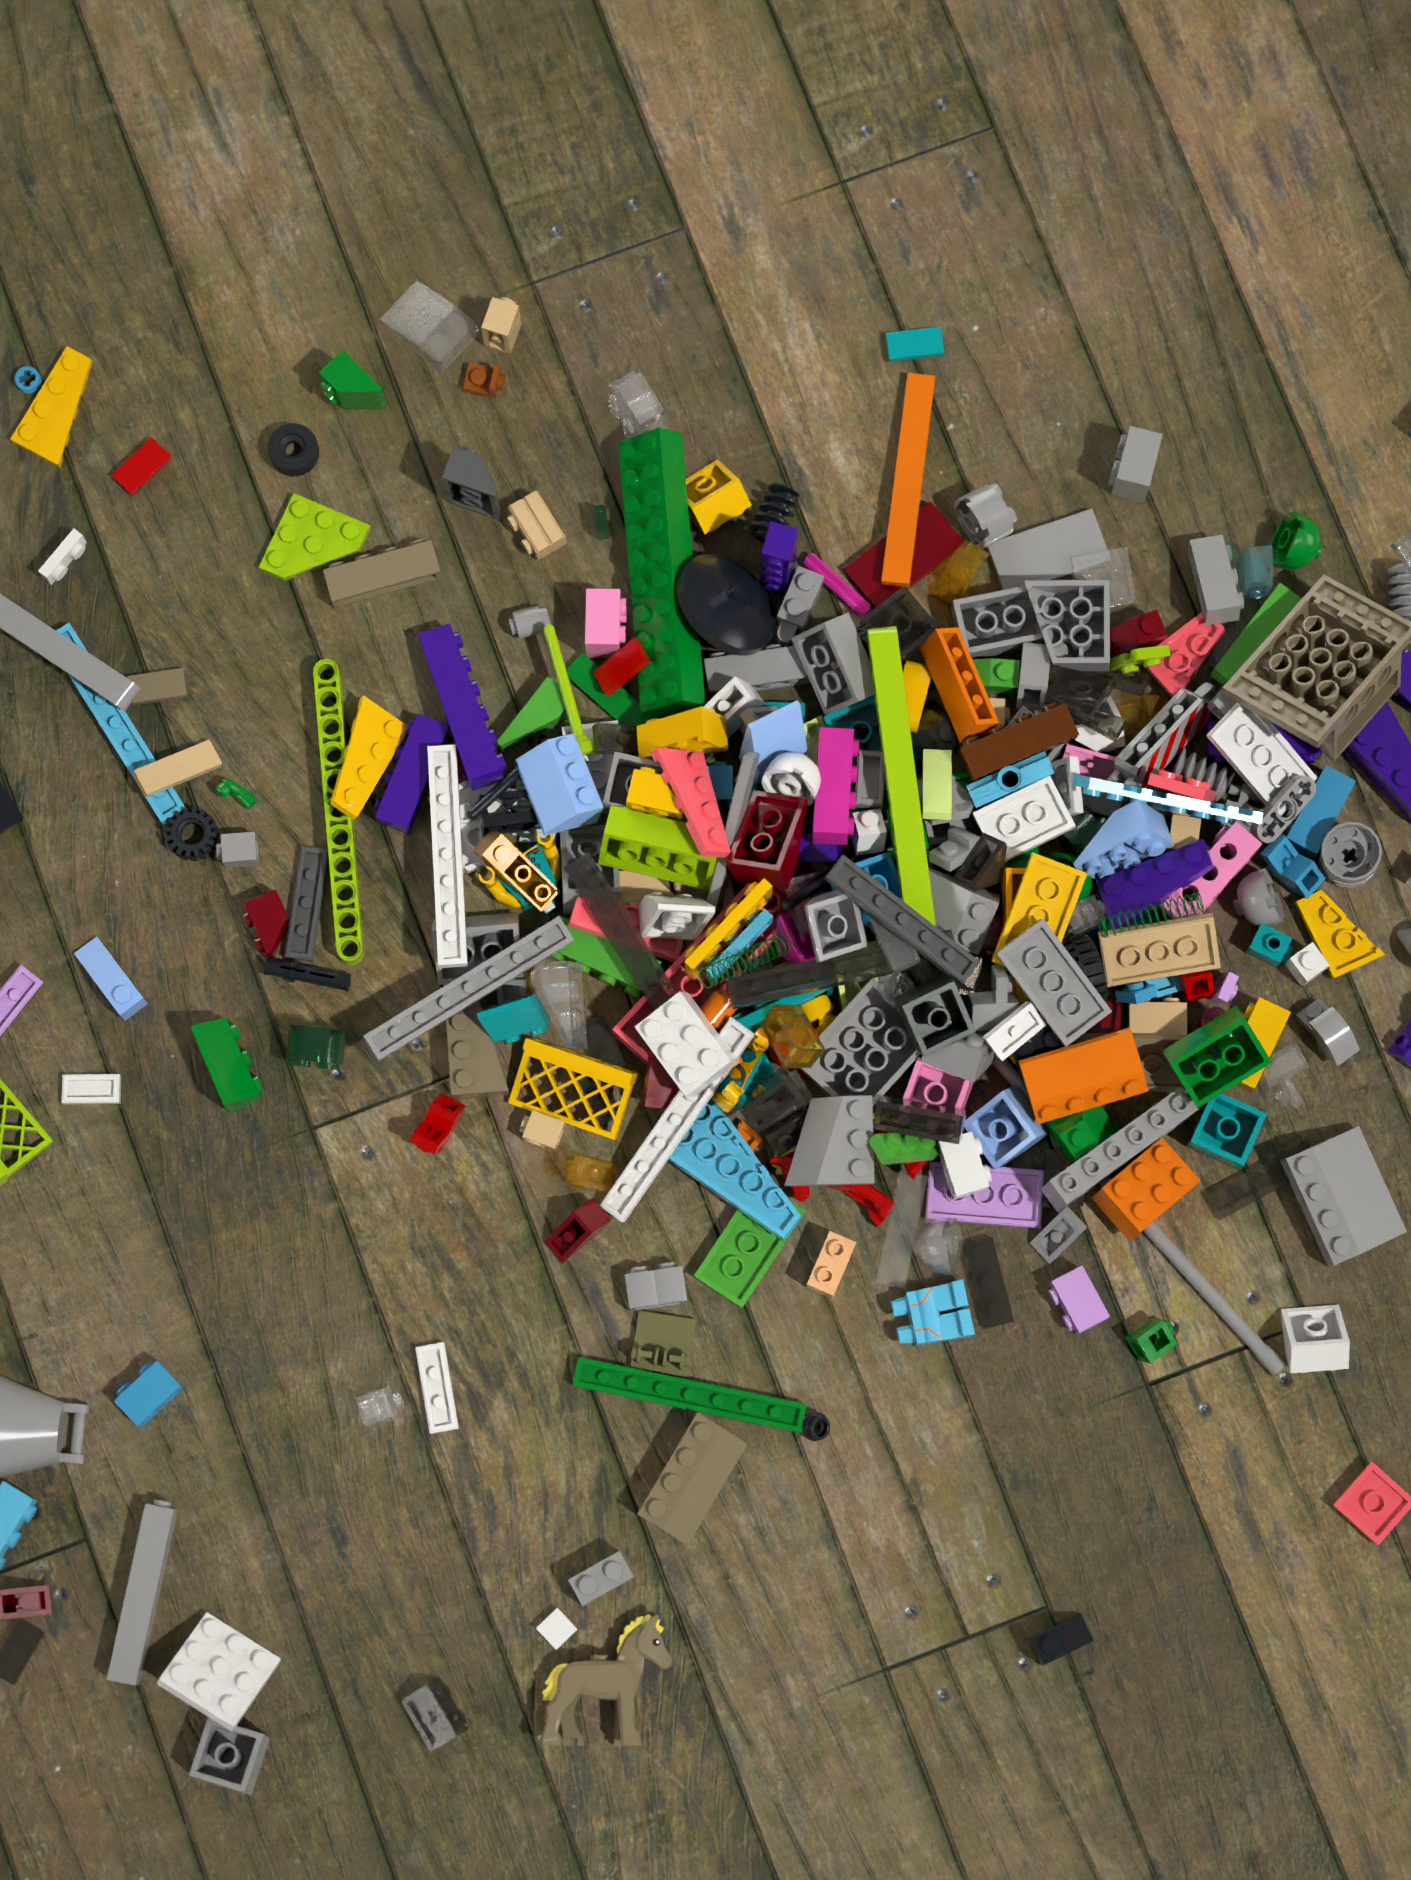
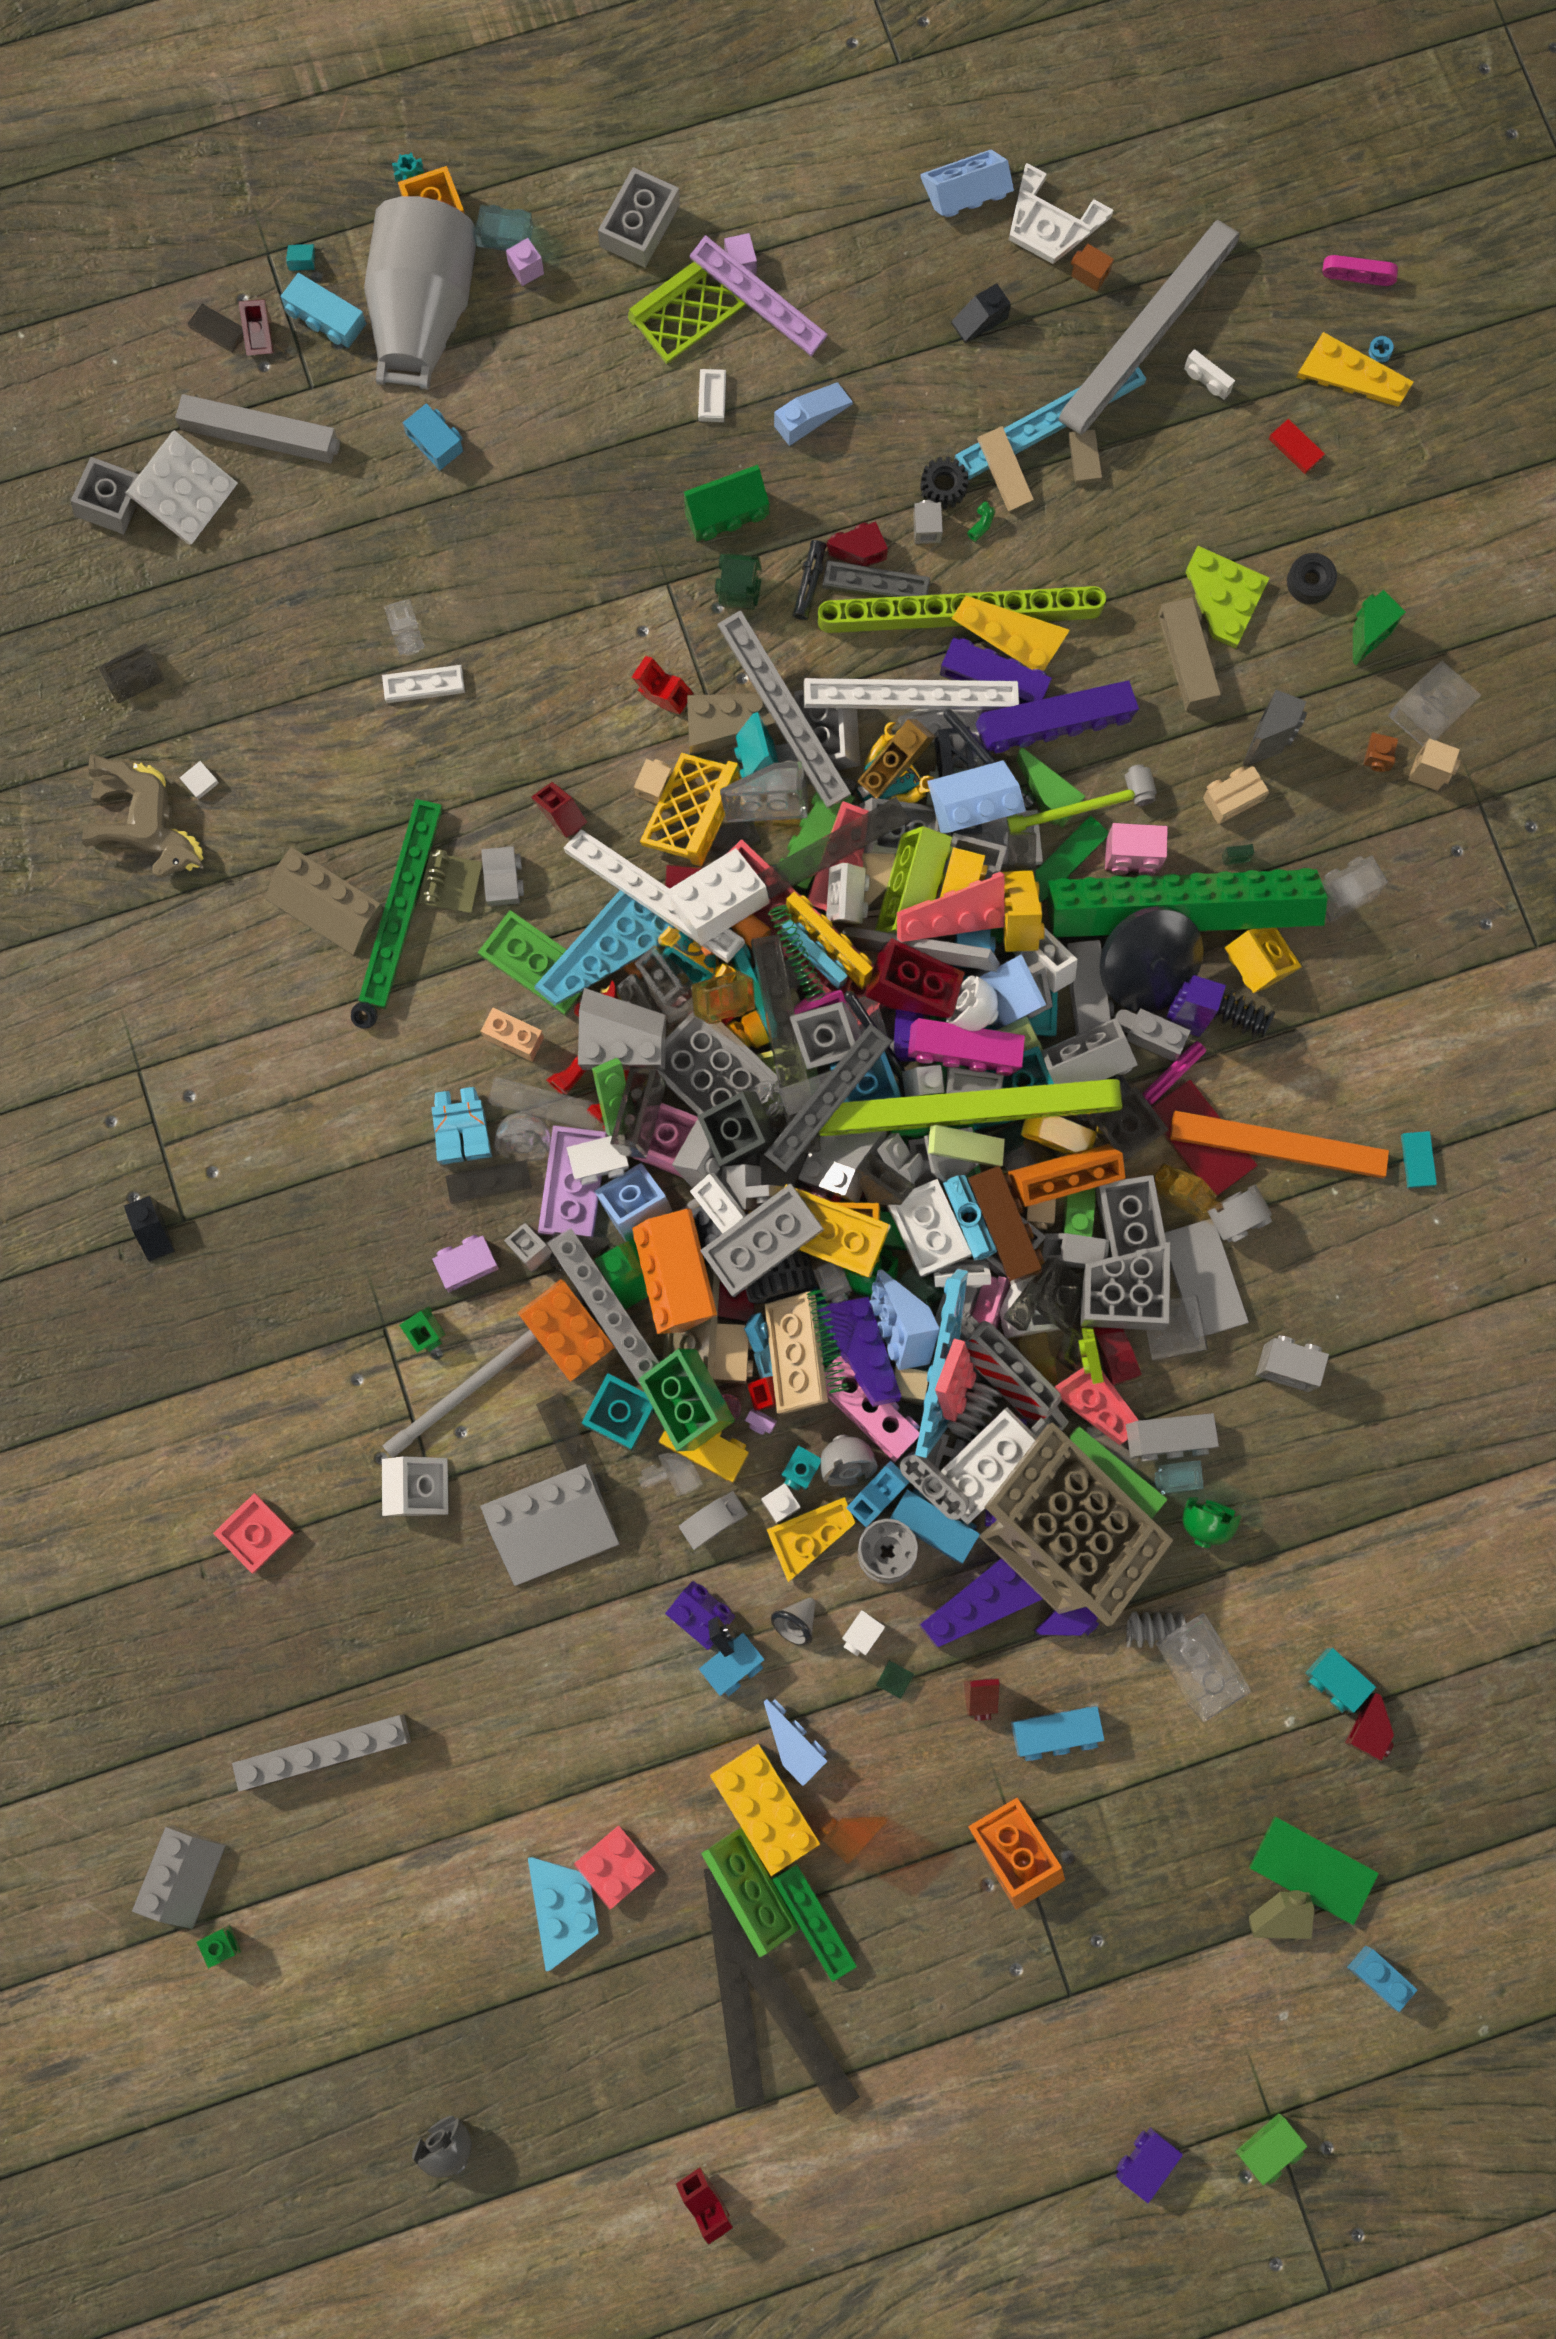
camera: 90 degrees right, 0 degrees up
clear yellow slope [564,1155,616,1193] -> none
light grey brick [568,1551,635,1607] -> none
red tile [594,638,650,696] -> none

